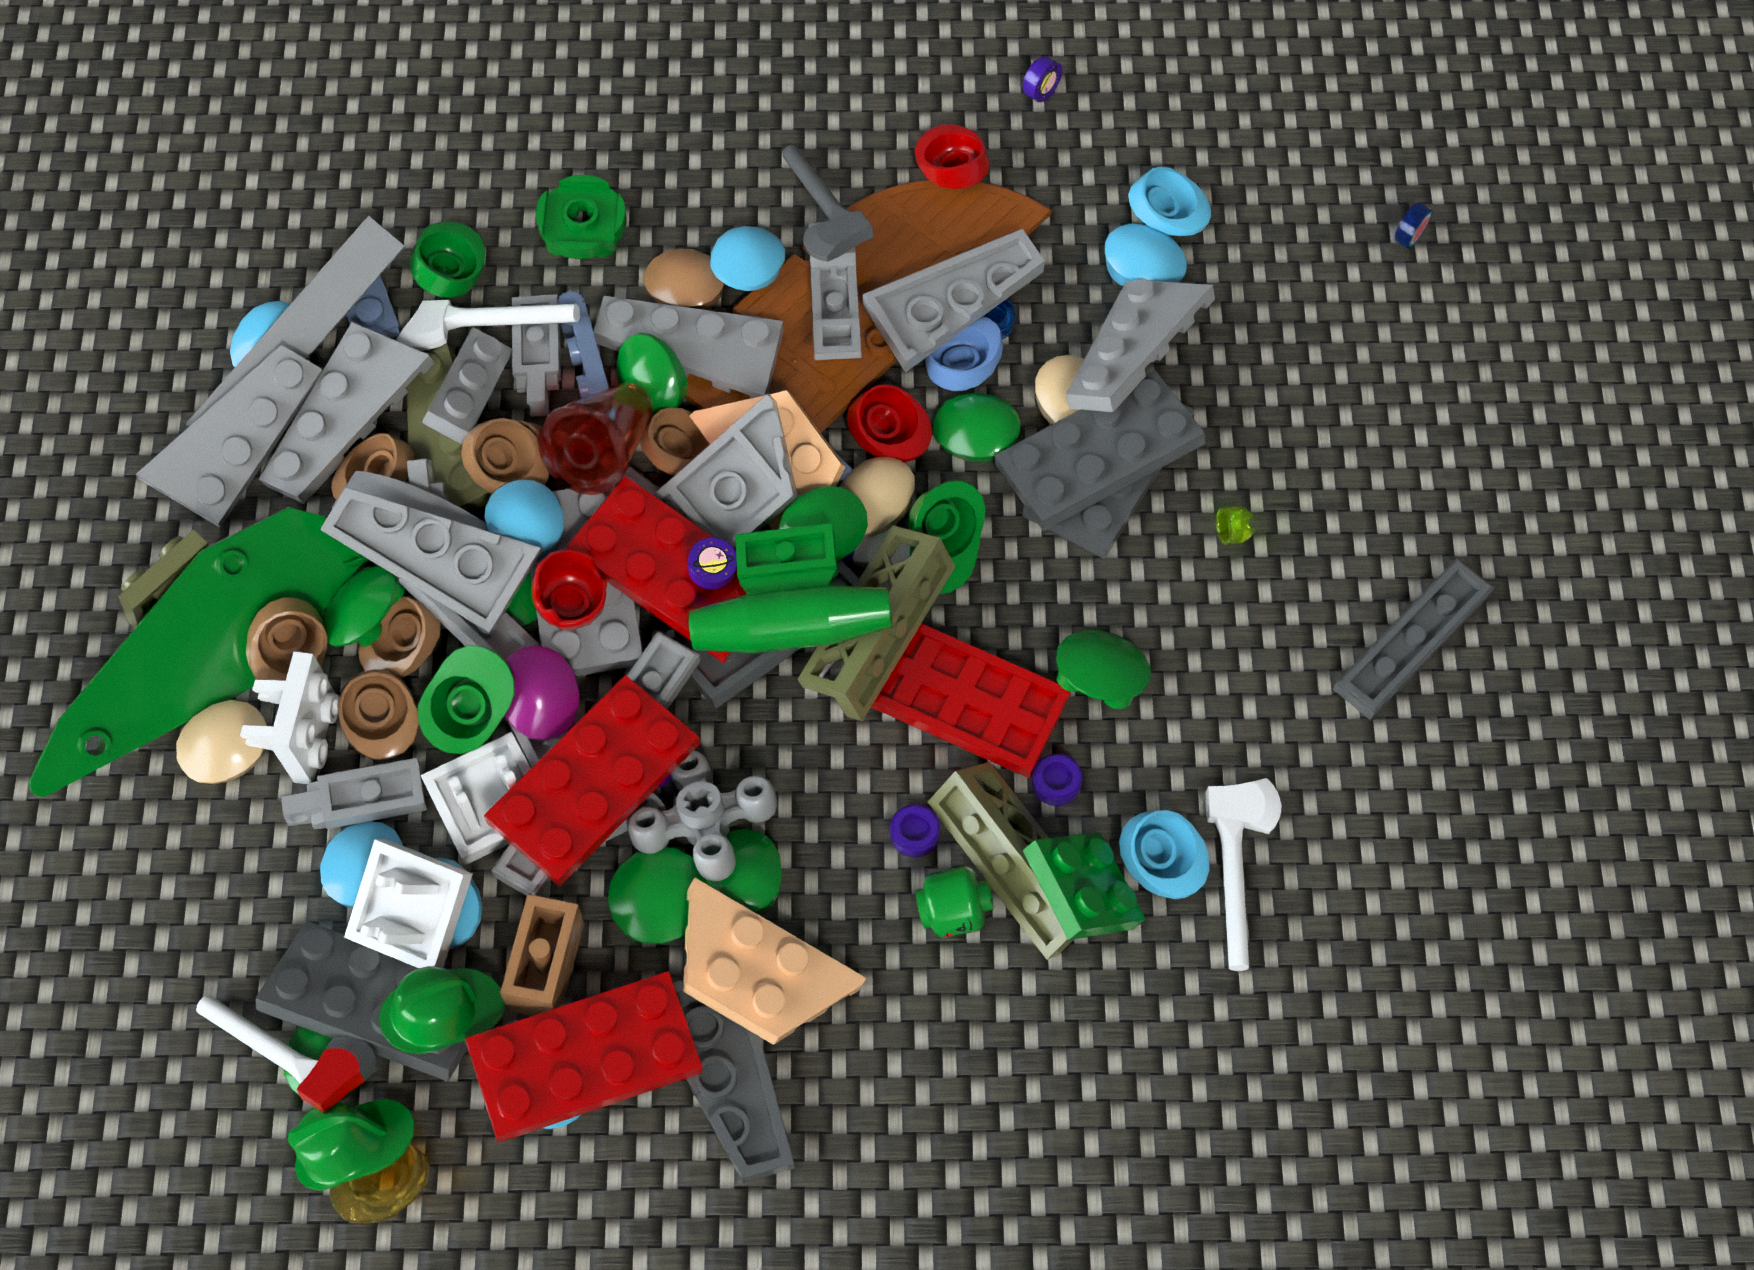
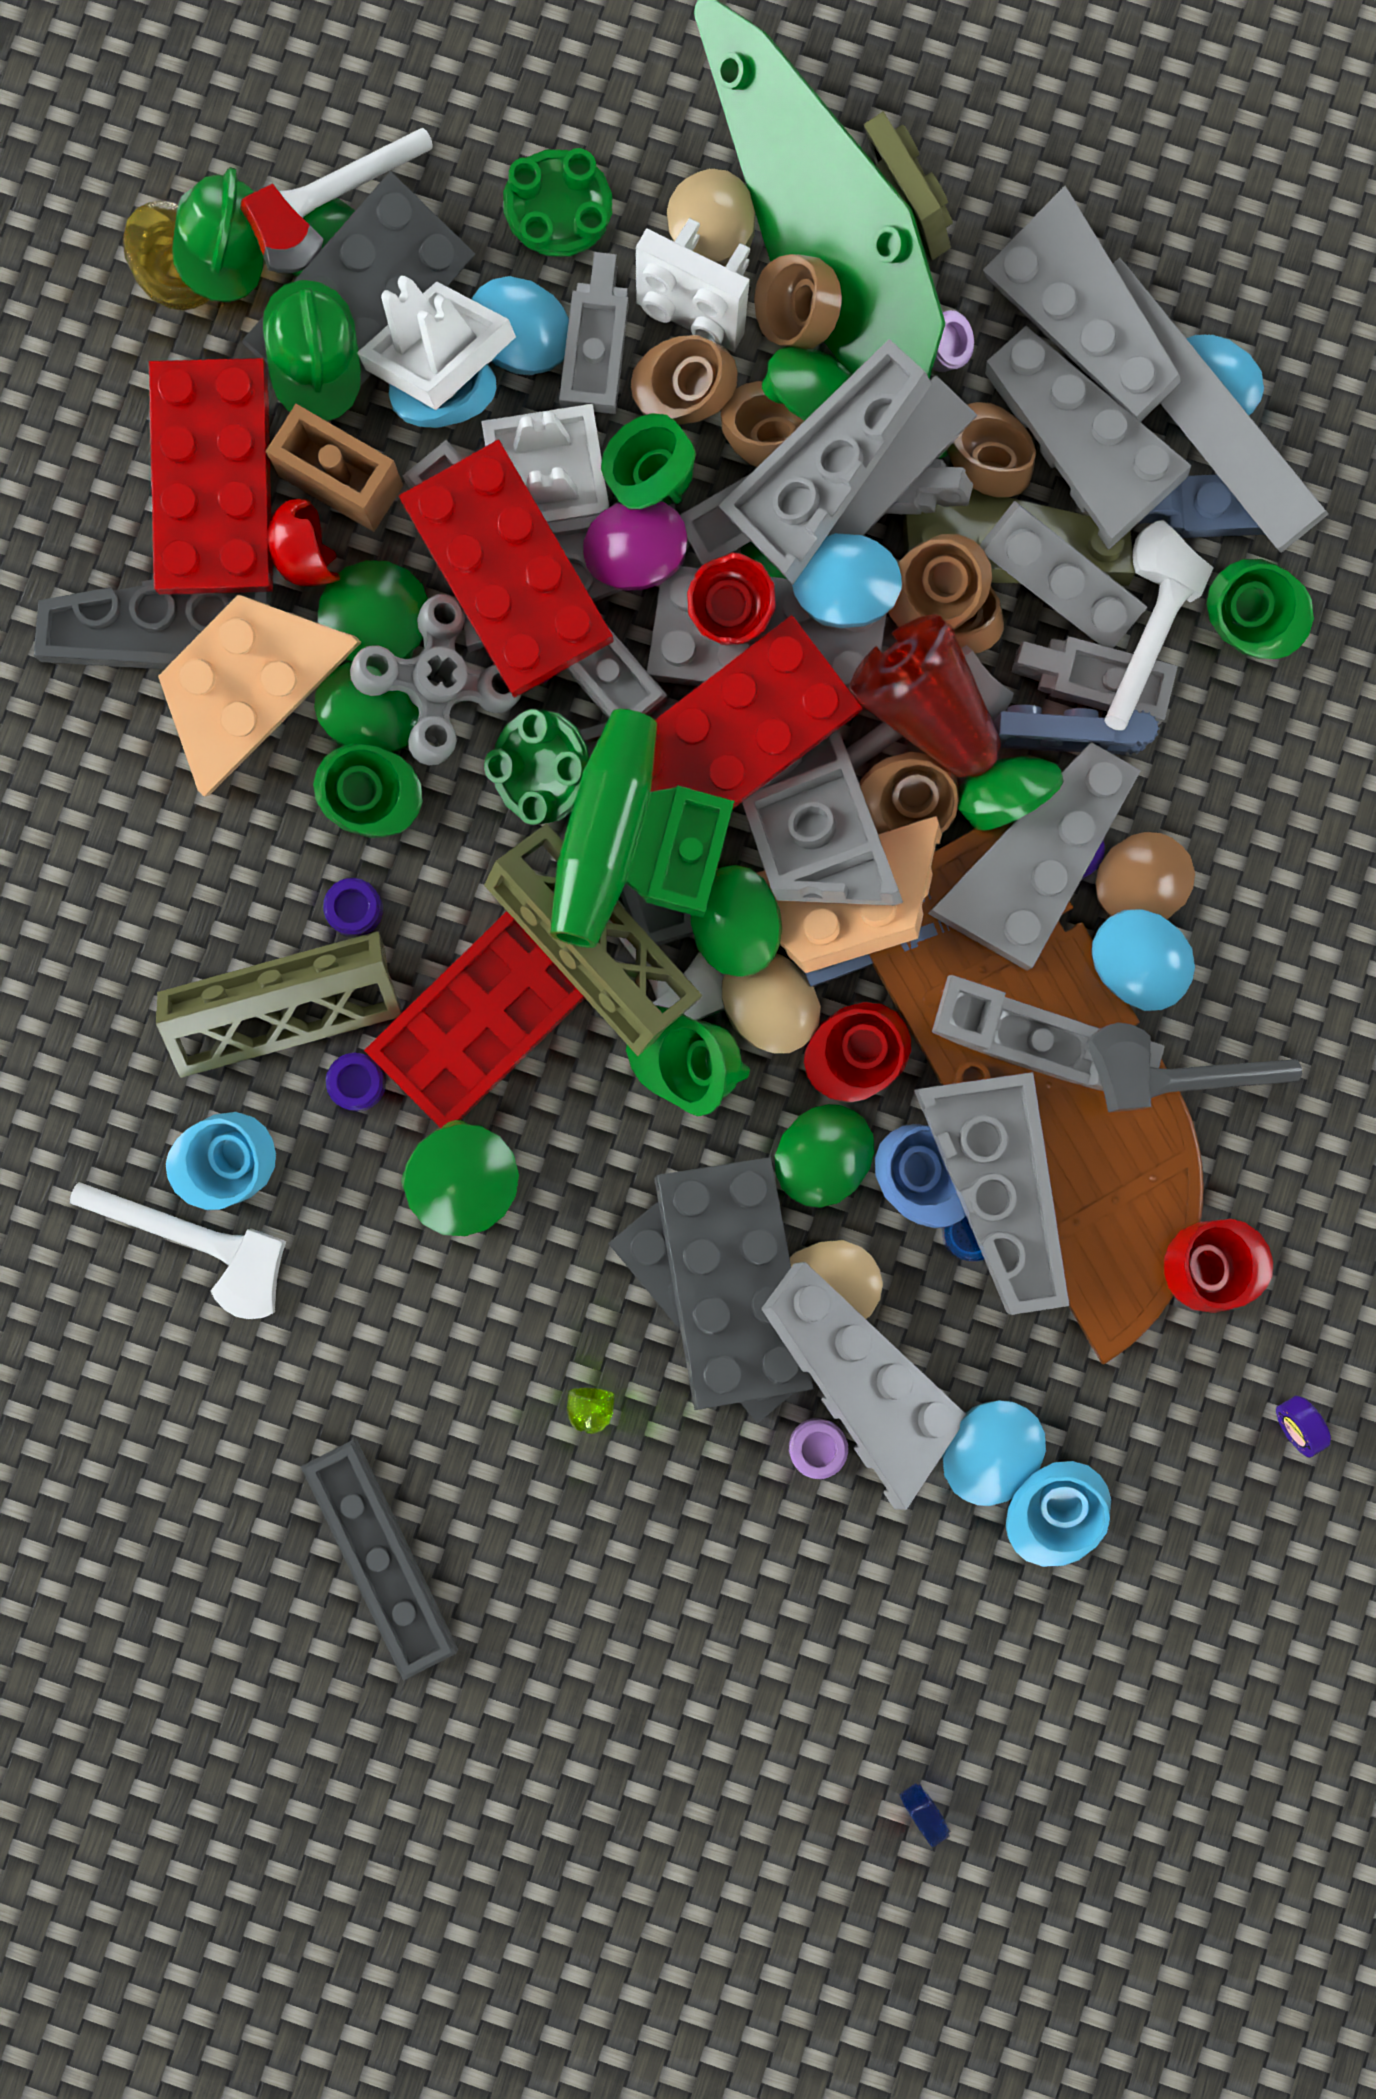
camera: 110 degrees right, 20 degrees up
green plate [536,175,627,259] -> none
dark purple tile [687,538,737,589] -> none
green head [916,866,994,938] -> none
green plate [1022,832,1146,940] -> none
none -> red hair [268,499,340,587]
none -> green hat [313,743,423,838]
none -> green dish [484,709,589,825]
none -> green dish [503,148,612,257]
none -> lavender tile [789,1418,848,1479]

